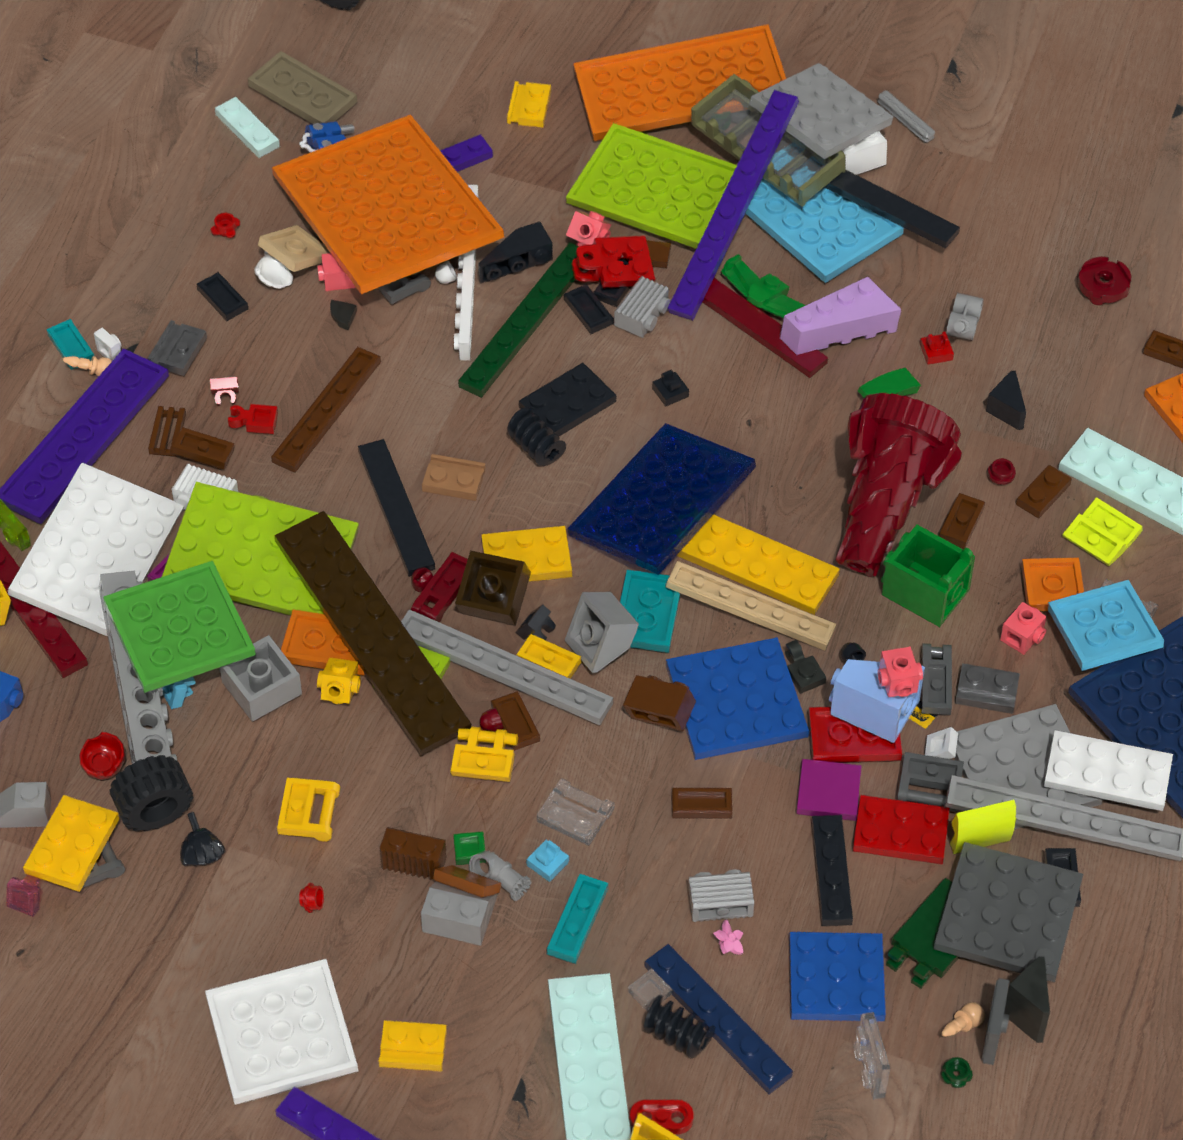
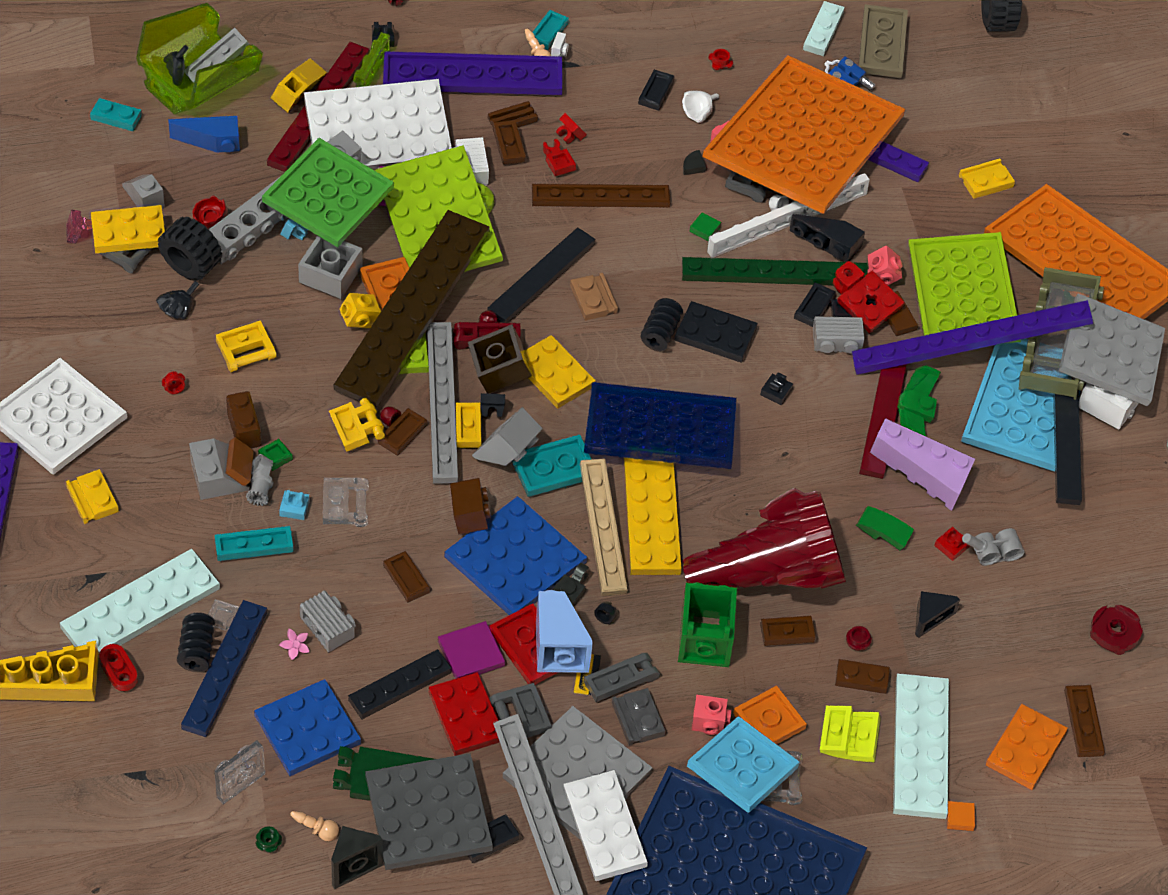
camera: 55 degrees right, 0 degrees up
flat silver plate [148,320,207,376] -> none
tan plate [258,225,330,272] -> none
coral brick [877,647,923,697] -> none
white plate [925,727,958,759] -> none
neon yellow slope [950,800,1016,854] -> none
dark grey plate [981,978,1009,1065] -> none
none -> green tile [689,212,721,242]

